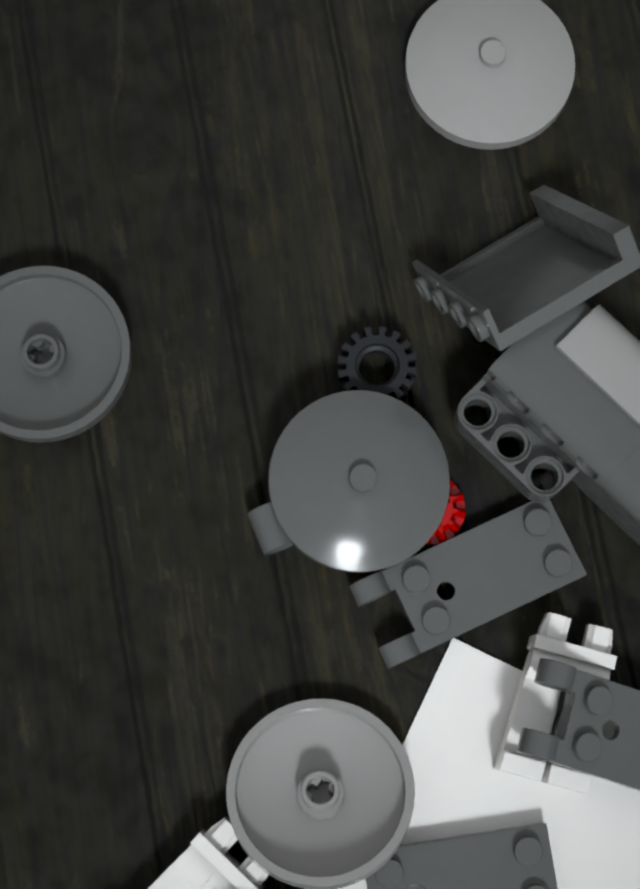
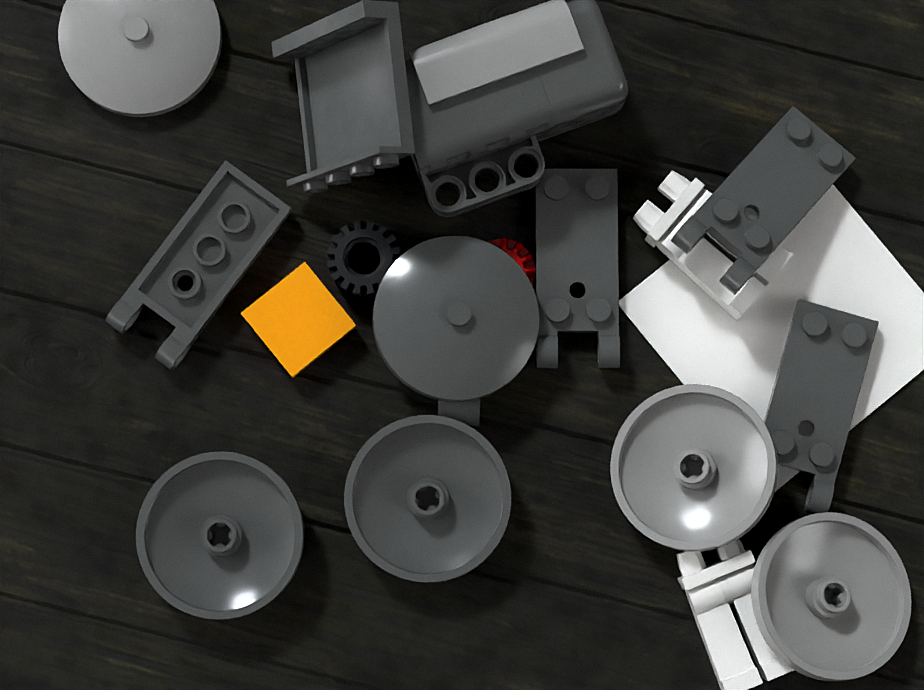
camera: 65 degrees left, 5 degrees up
none -> dark grey hinge [105,160,292,370]
none -> light orange tile [241,262,357,378]
none -> dark grey dish [344,415,511,582]

